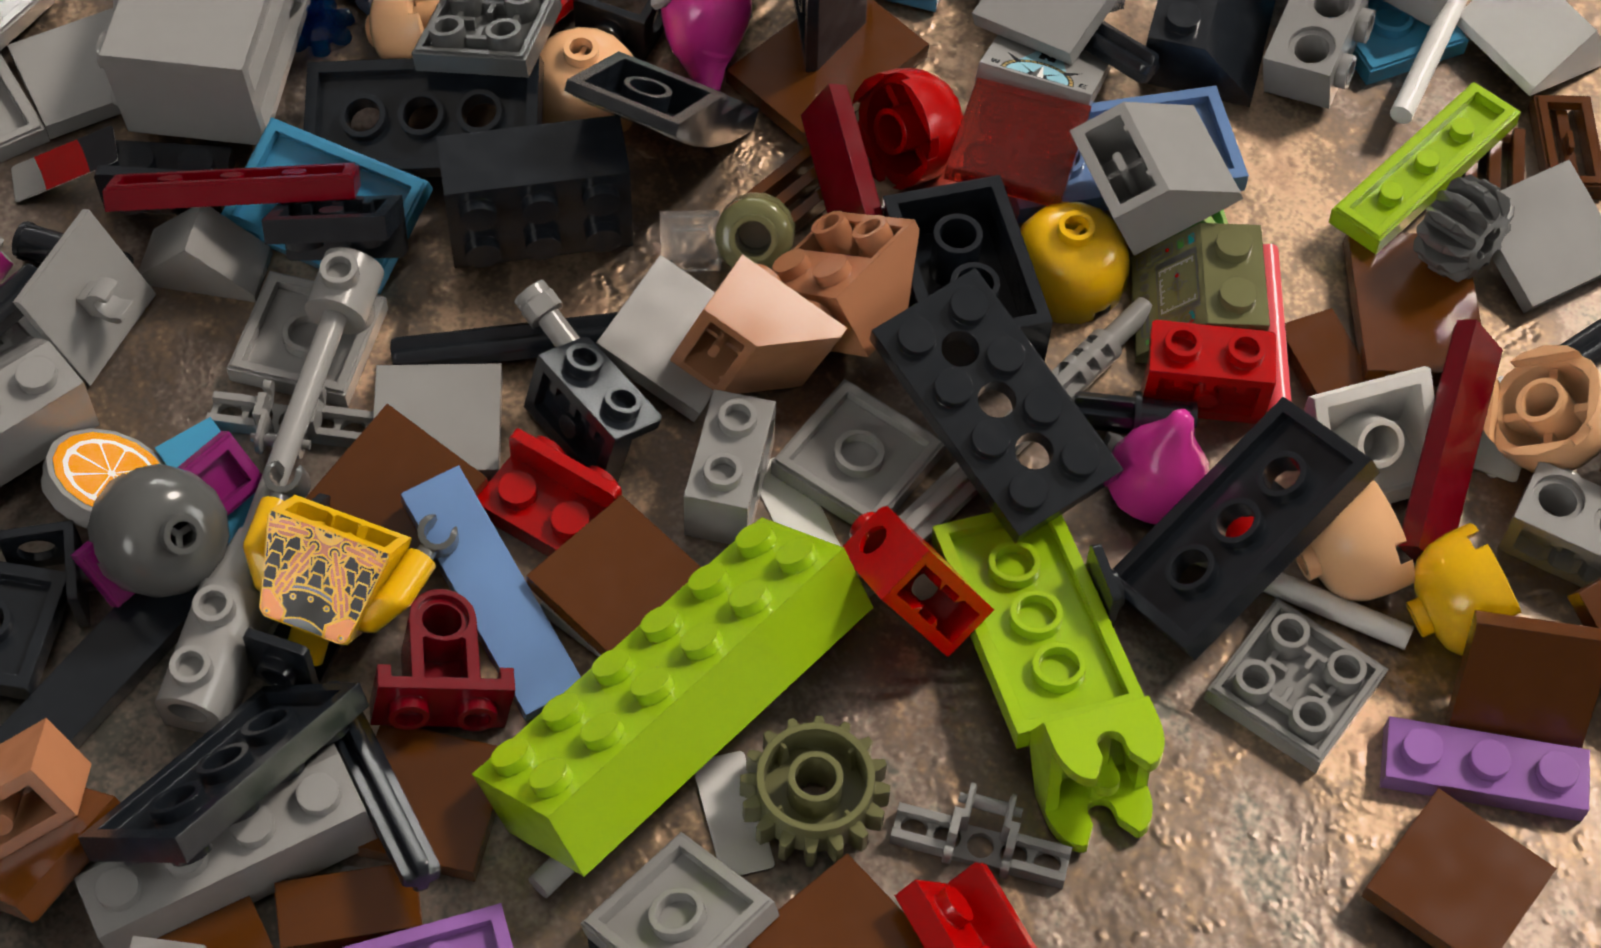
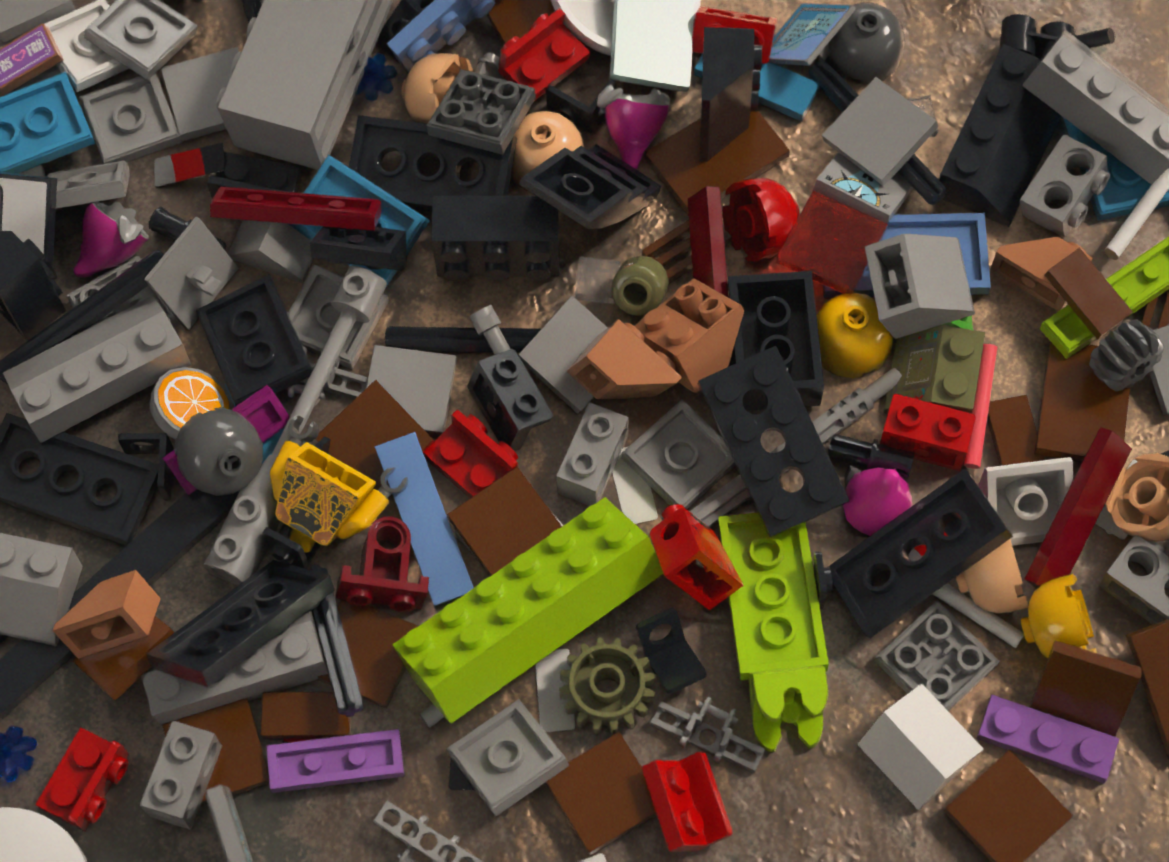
camera: 15 degrees right, 10 degrees up
none -> black tile [196,274,313,406]
none -> black bracket [636,607,707,694]
none -> white slope [858,684,984,810]
none -> nougat slope [990,237,1093,311]
none -> reddish brown tile [1044,248,1133,340]

